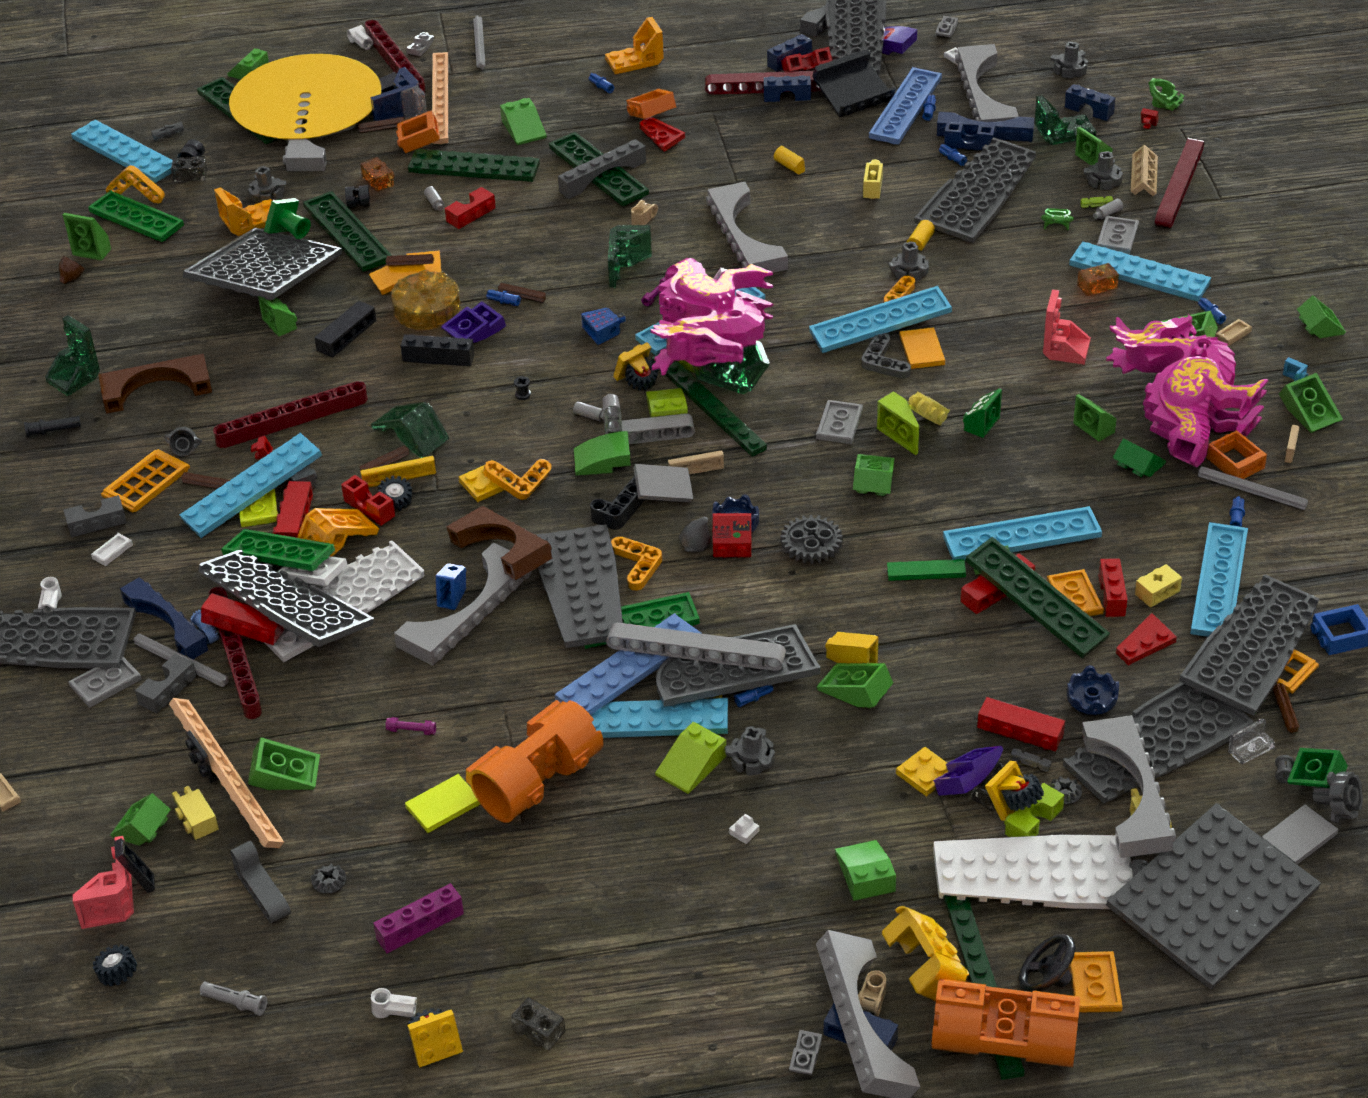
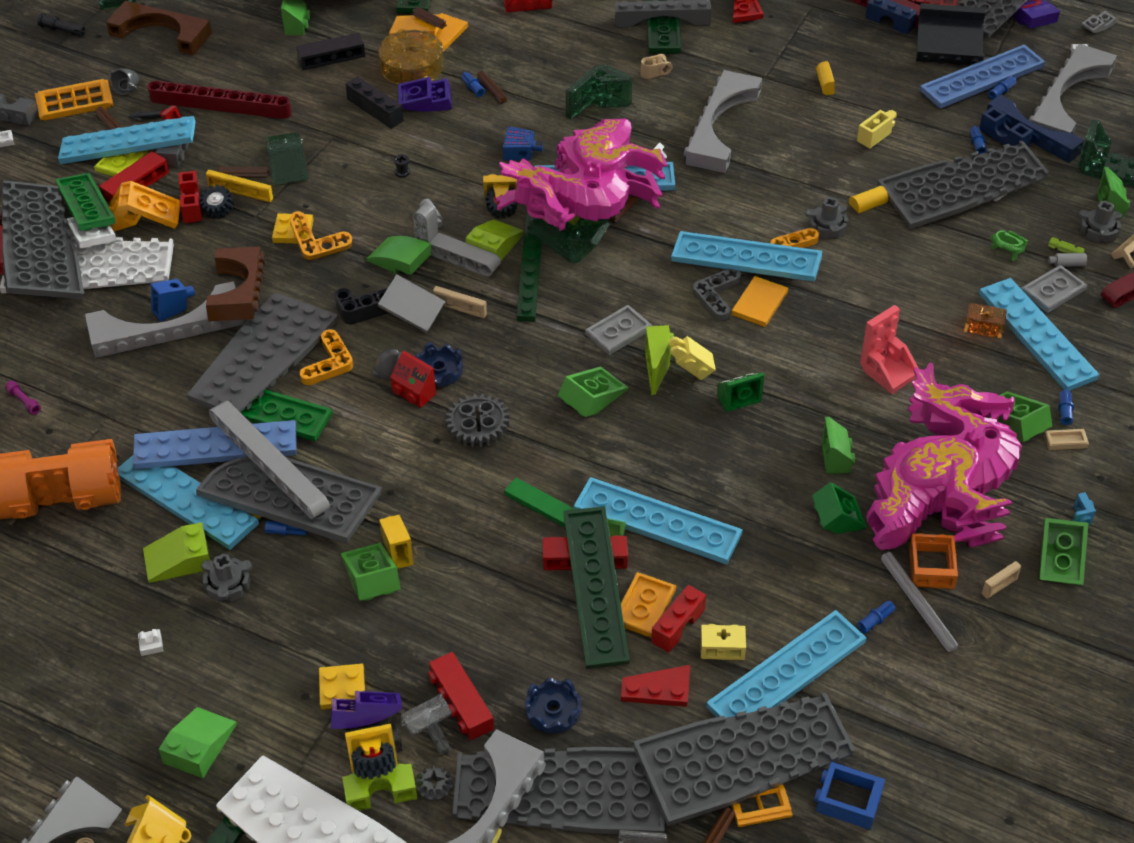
camera: 35 degrees right, 5 degrees up
none -> black piece [128,109,179,121]
none -> clear panel [400,694,452,736]

